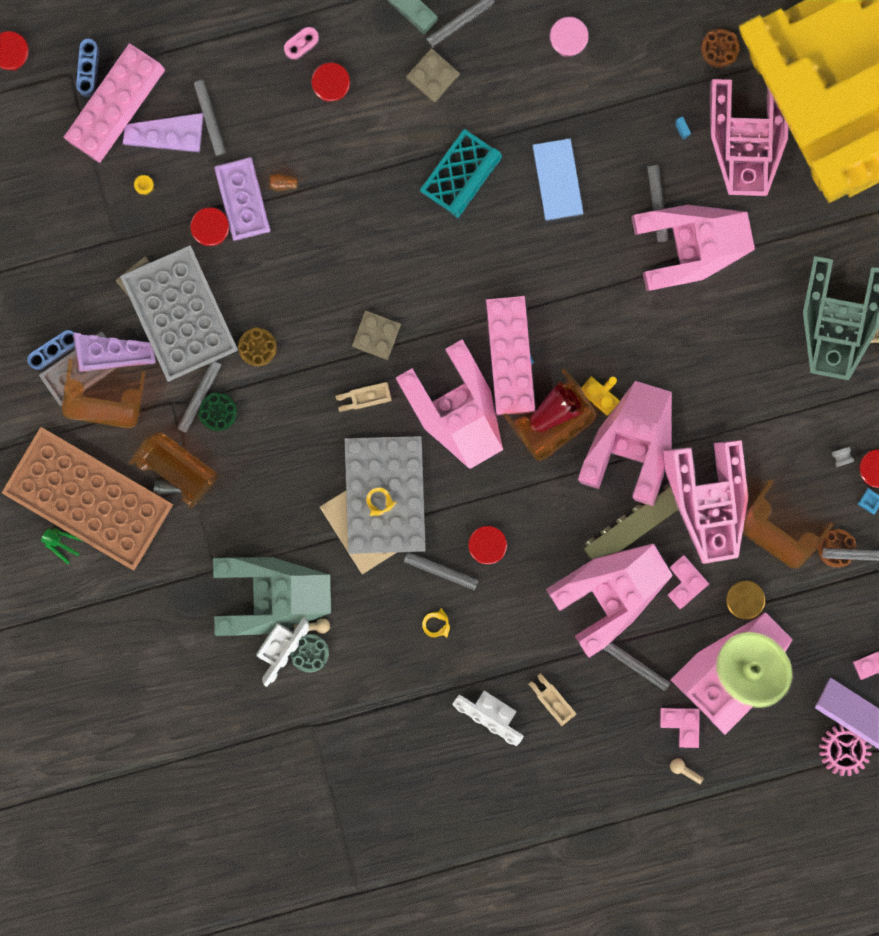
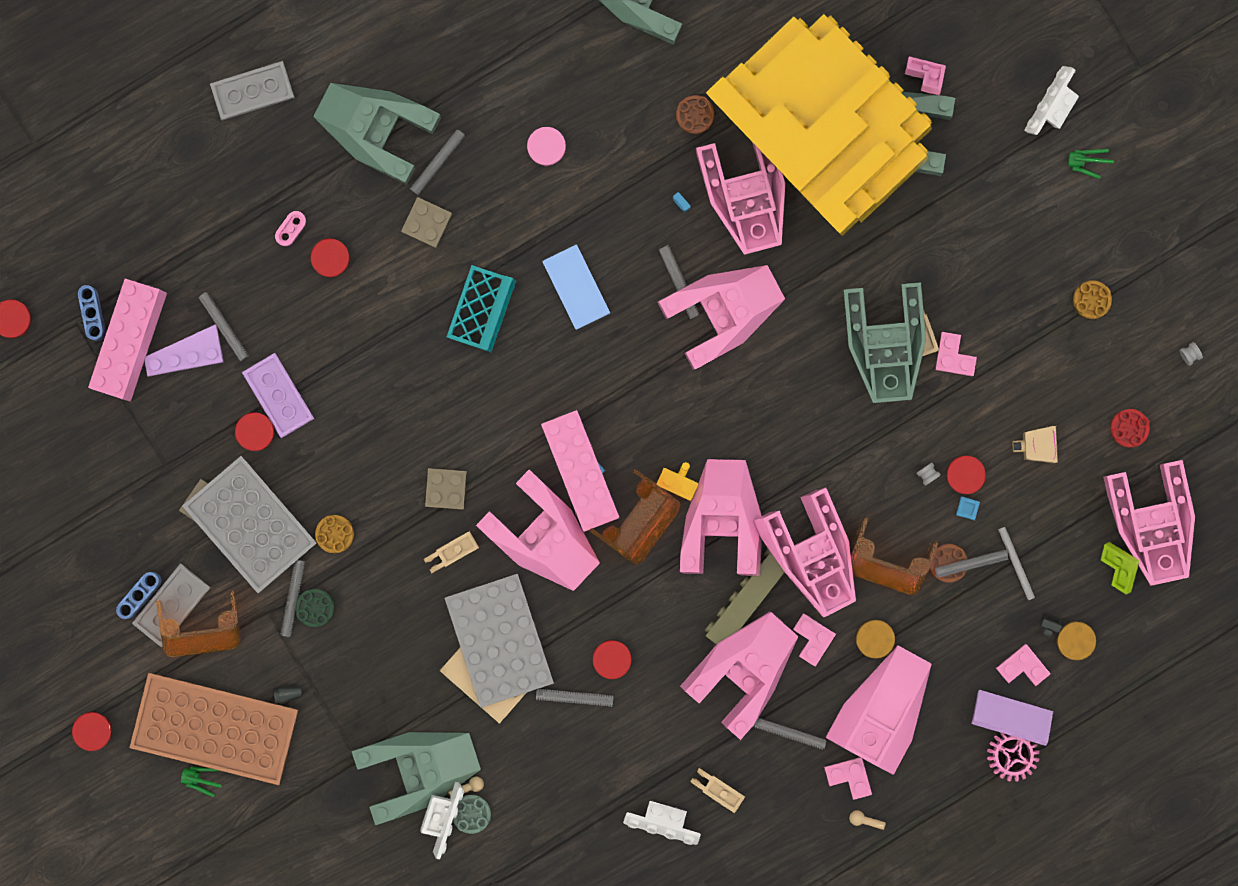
camera: 10 degrees left, 0 degrees up
lavender wing [73,333,155,372] -> none
clear orange windscreen [129,431,219,509] -> none
yellow tile [134,175,154,195] -> none
clear orange cone [269,173,297,192] -> none
yellow piece [366,488,397,516] -> none
yellow piece [422,608,450,637] -> none
dark red cone [530,382,583,433] -> none
yellowish green dish [716,632,792,707] -> none

